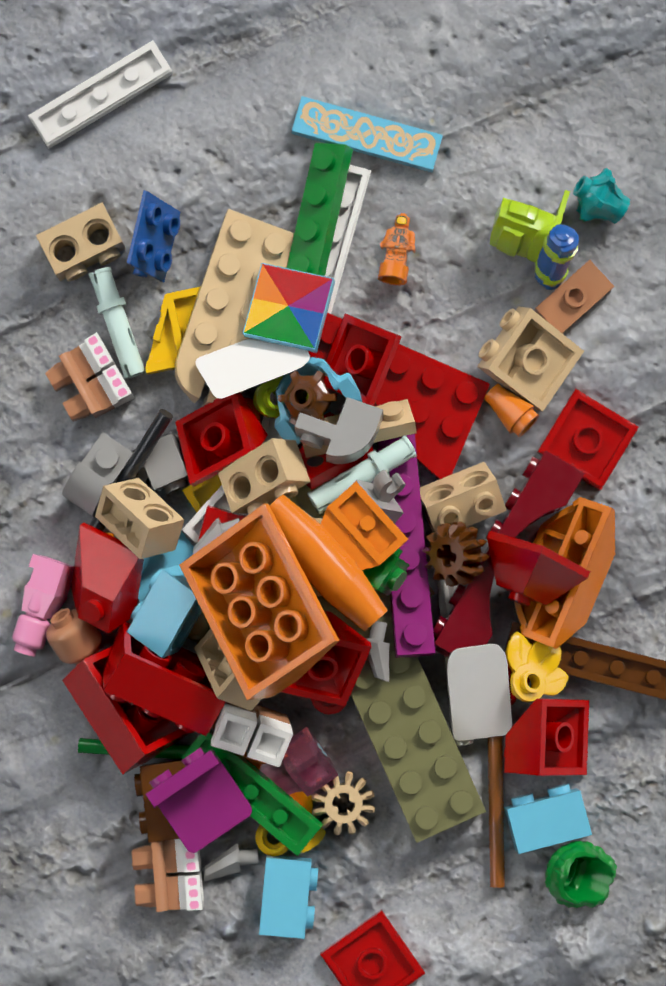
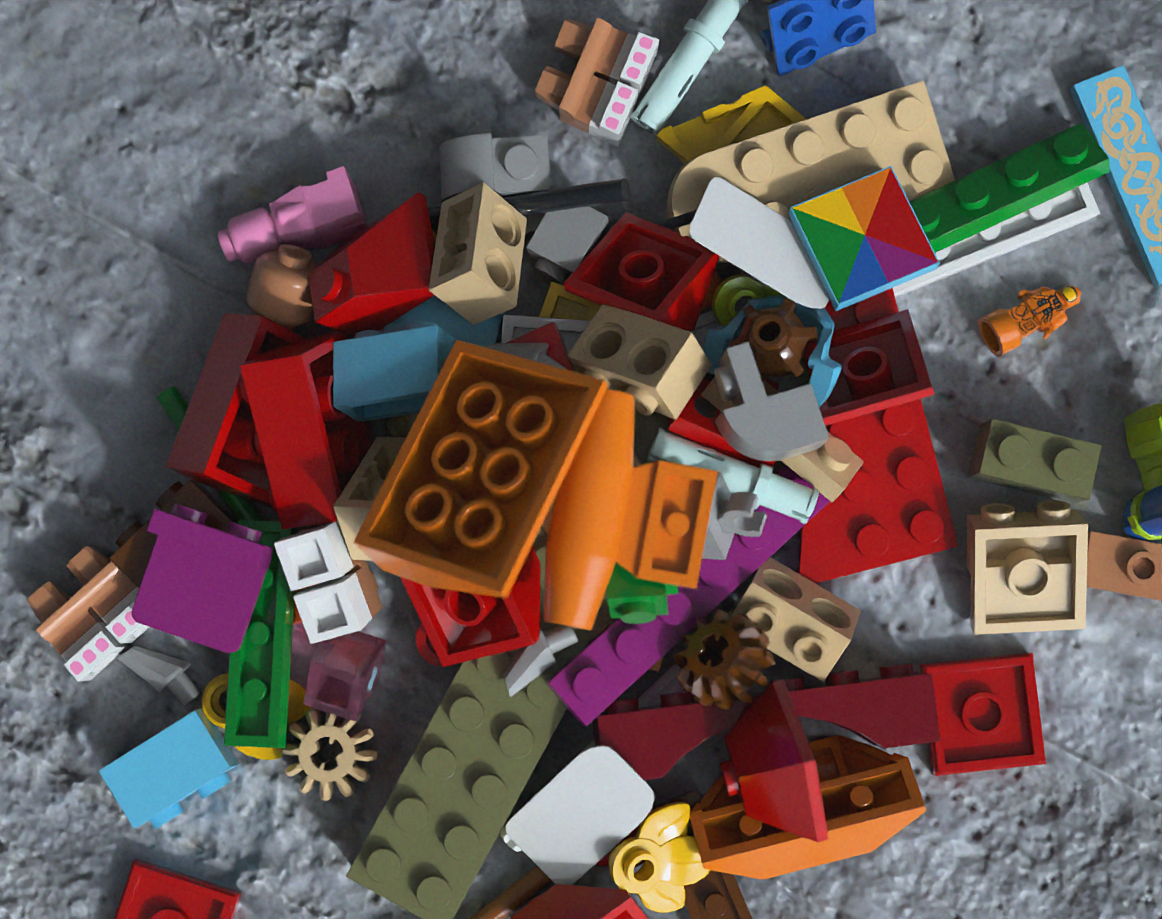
camera: 60 degrees right, 0 degrees up
orange cone [484,383,539,437] -> none
none -> olive brick [967,419,1102,504]

